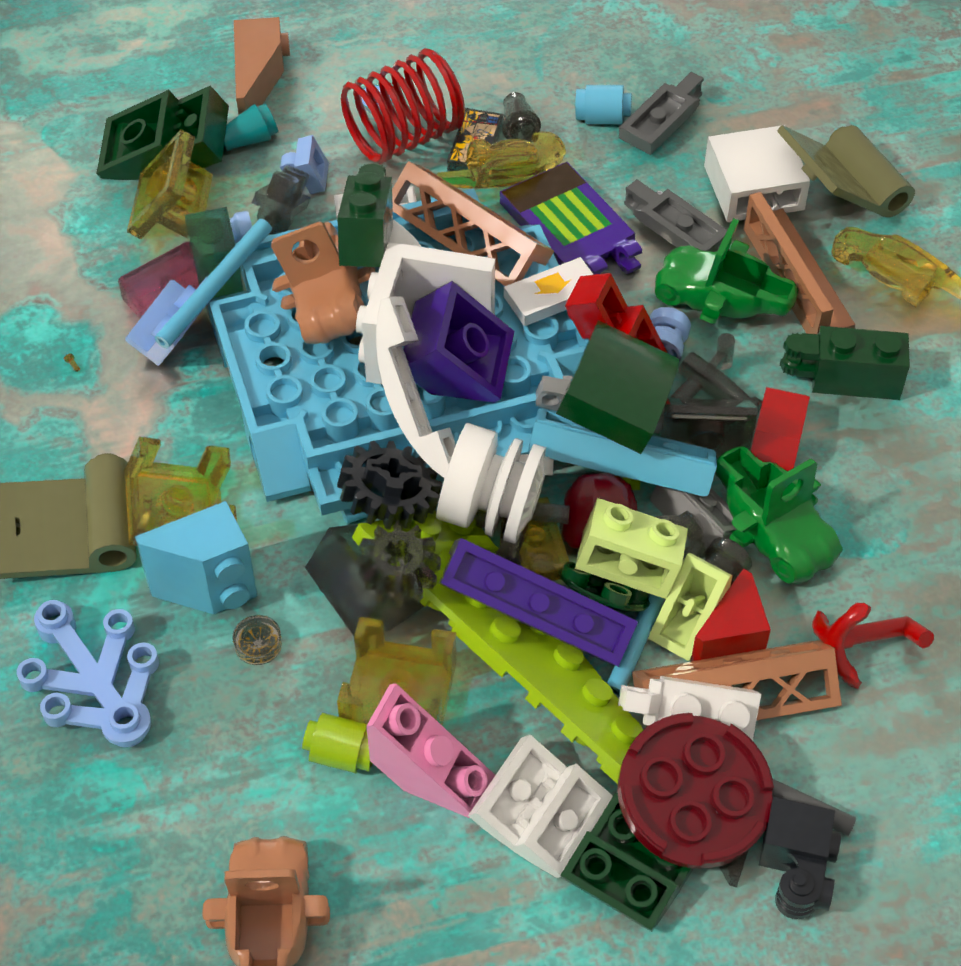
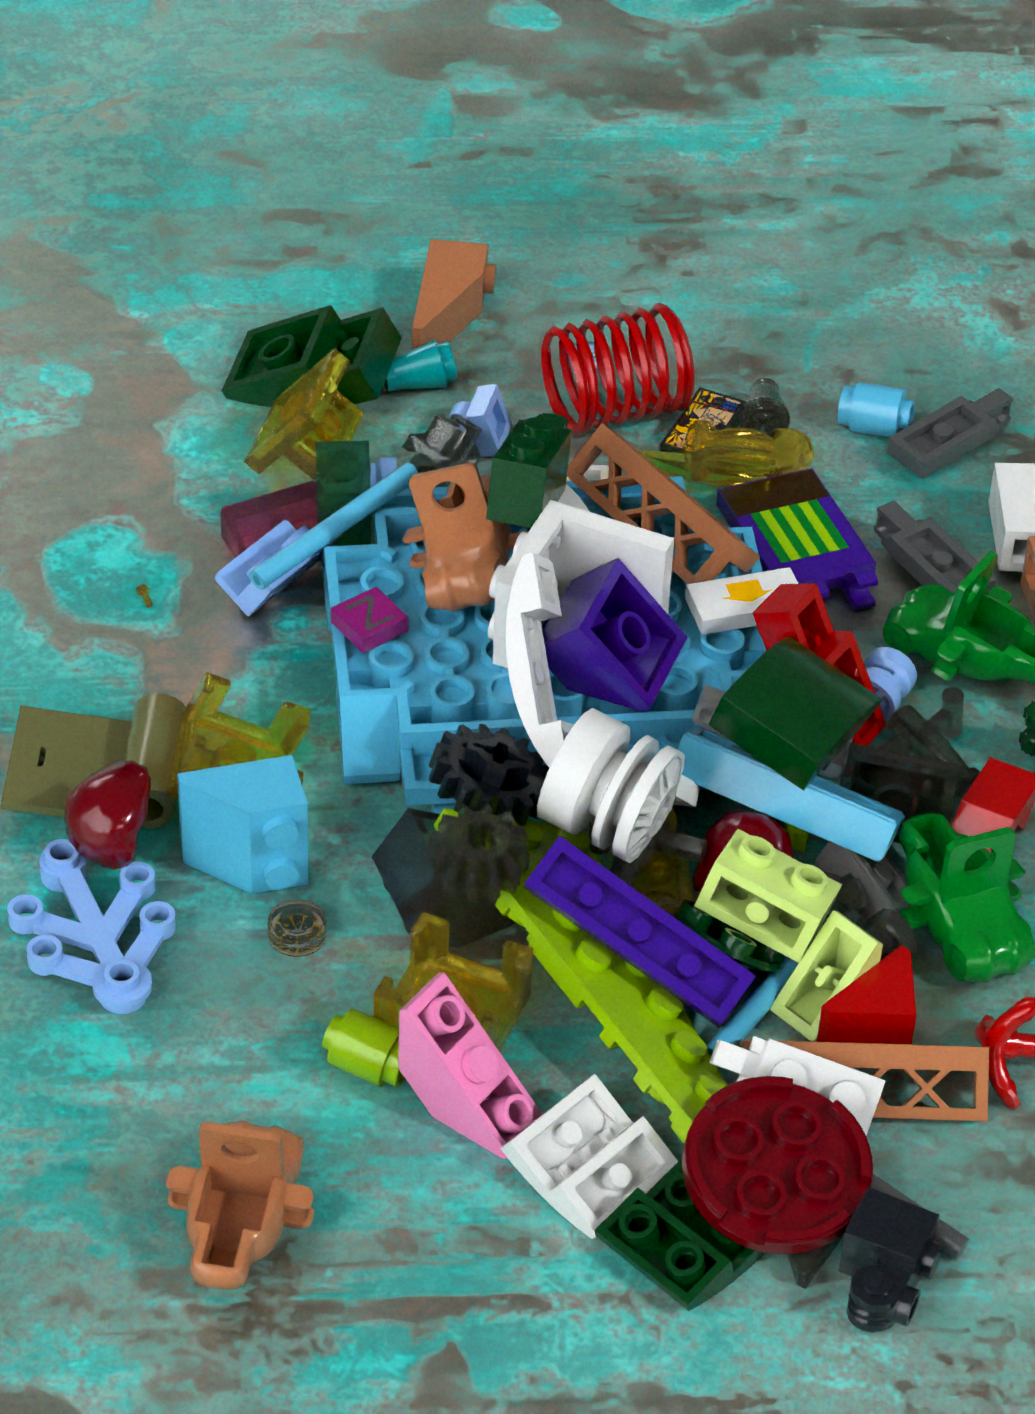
camera: 10 degrees right, 10 degrees down
none -> dark red hair [64,760,151,870]
none -> magenta tile [331,587,409,653]

